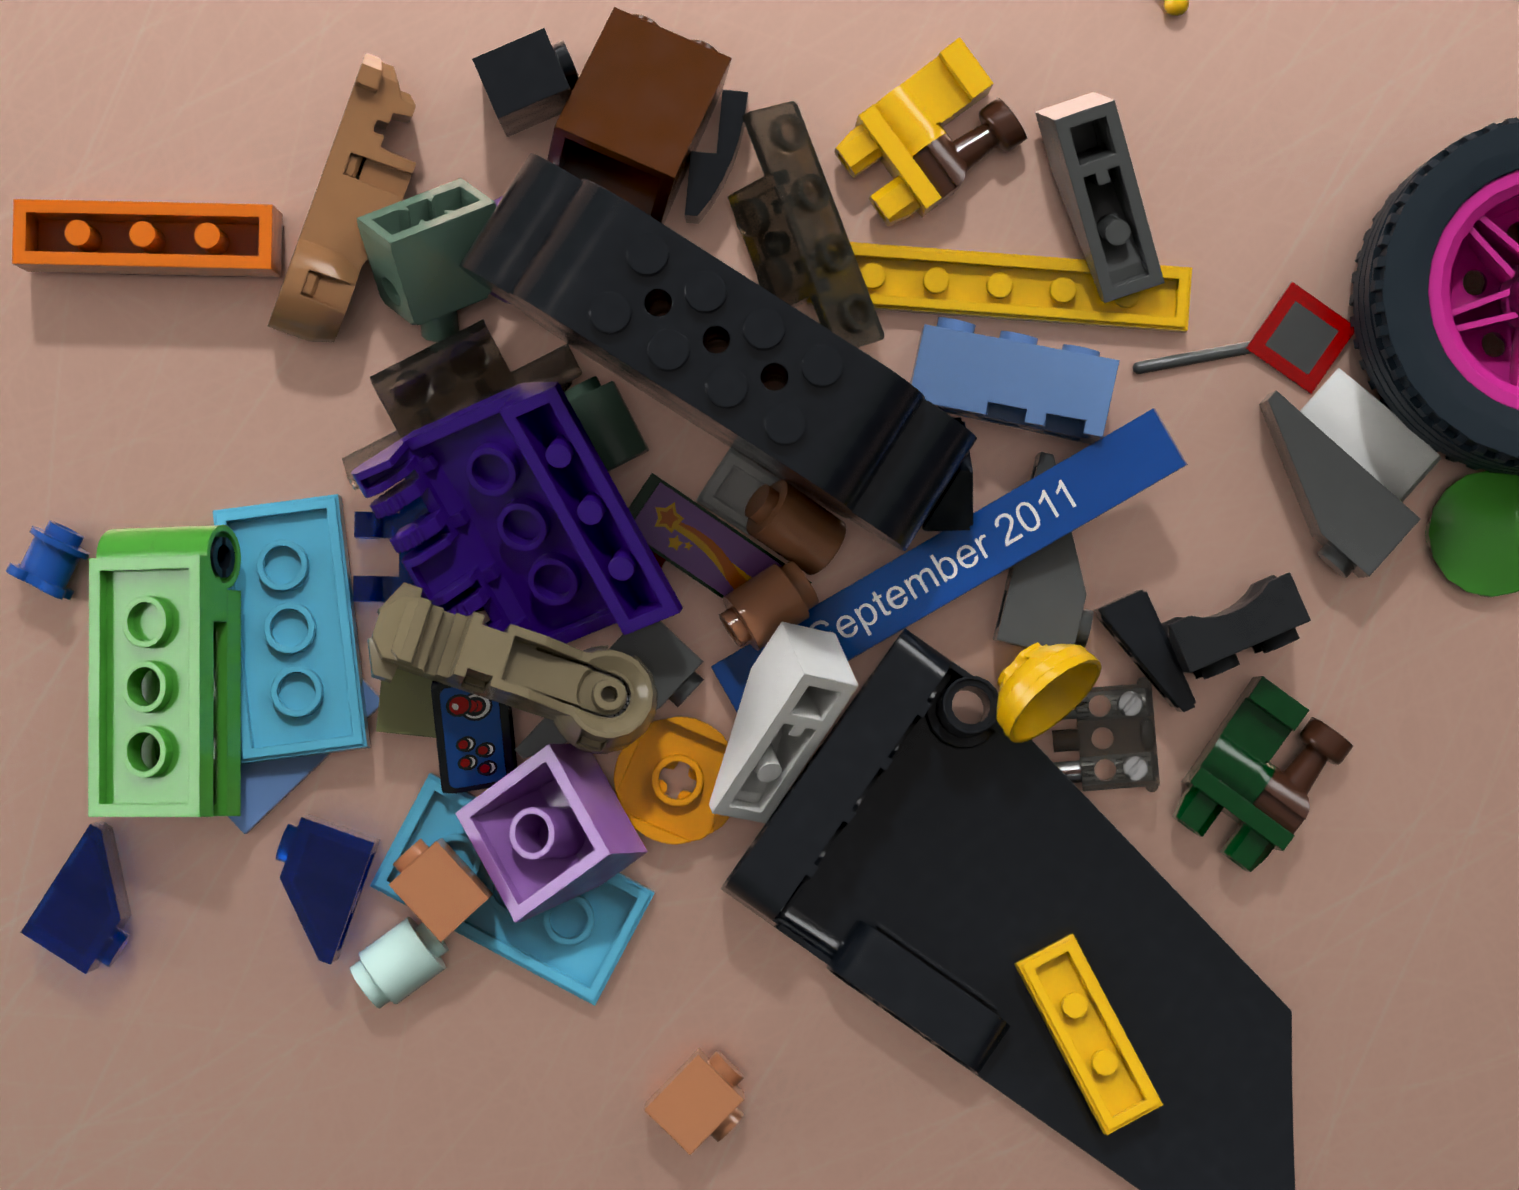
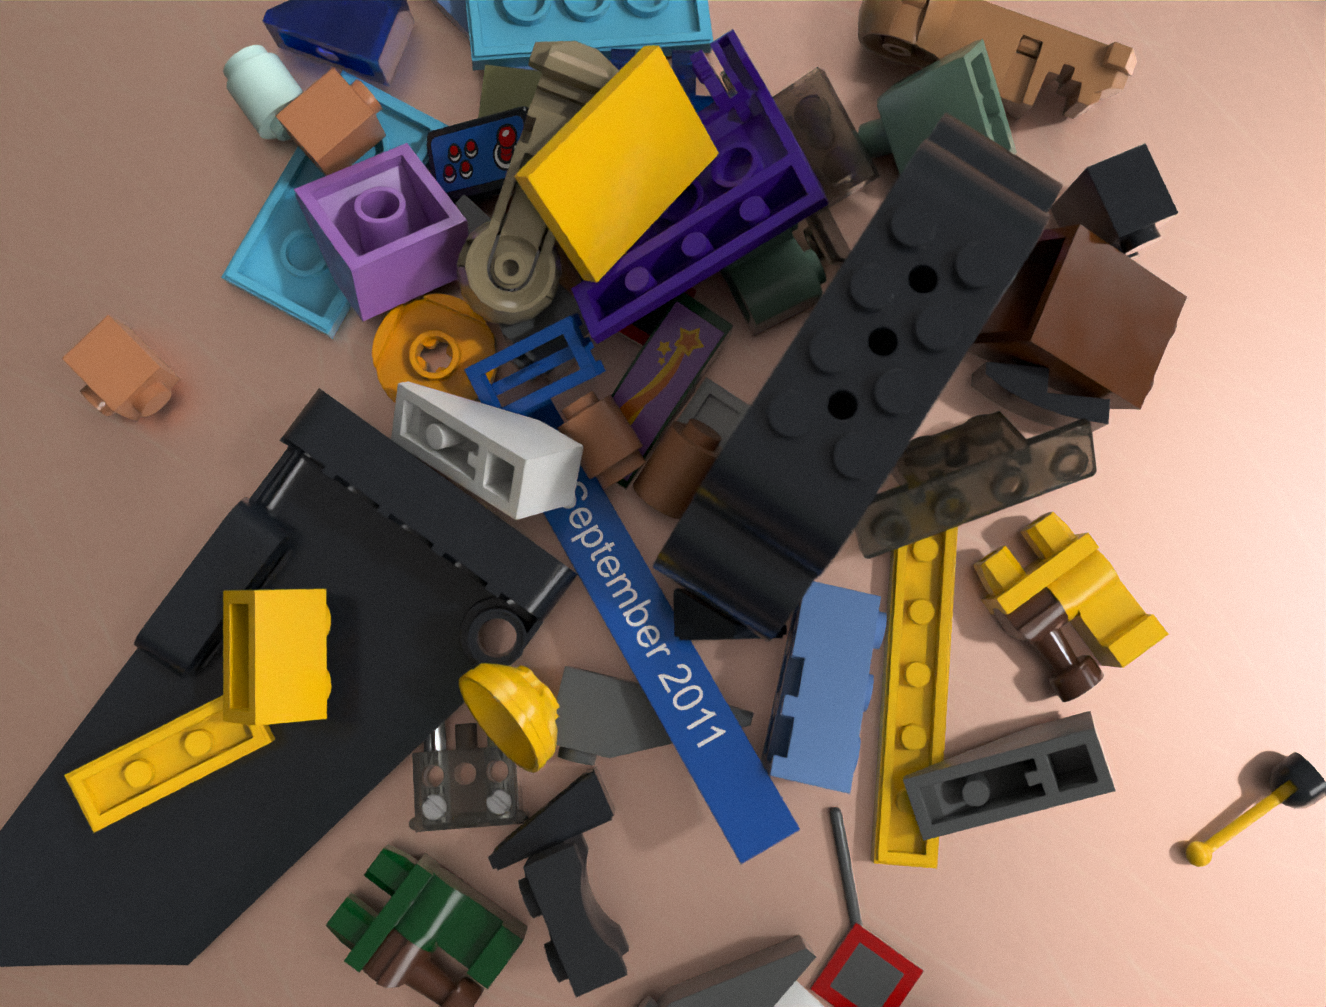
camera: 85 degrees right, 5 degrees down
none -> yellow piece [223,589,331,726]
none -> blue tile [464,313,606,414]
none -> yellow tile [514,45,719,283]

